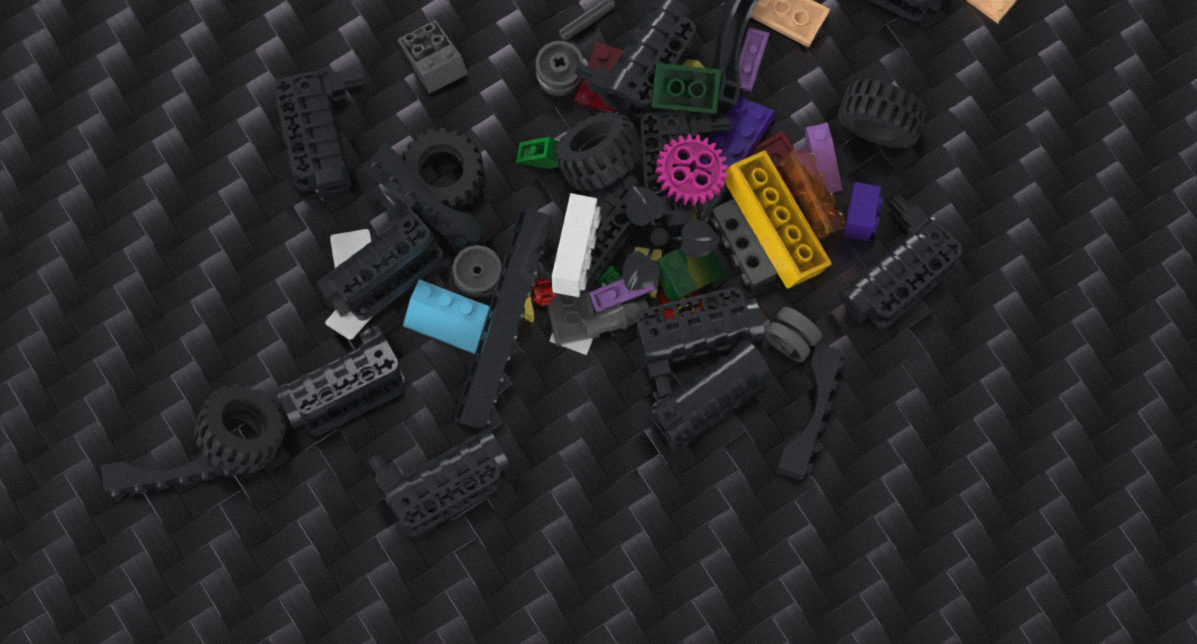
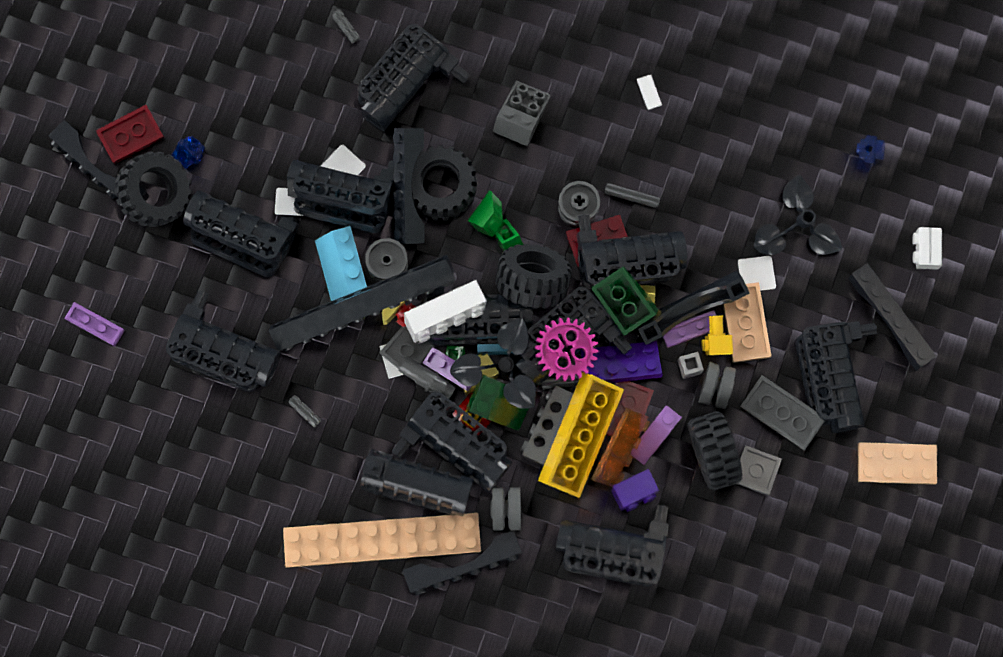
camera: 50 degrees right, 5 degrees up
none -> medium lavender tile [64,302,125,347]
none -> dark red plate [96,105,164,164]
none -> clear blue brick [172,136,206,168]
none -> light nougat plate [283,513,481,568]
none -> dark grey axle [289,395,321,427]
none -> dark grey axle [332,10,360,43]
none -> green slope [468,190,503,237]
none -> medium azure tile [477,344,515,355]
none -> light grey brick [677,352,703,379]
none -> dark grey wheel [698,362,736,410]
none -> yellow brick [702,316,733,355]
none -> dark grey plate [736,445,782,496]
none -> dark grey tile [740,375,825,451]

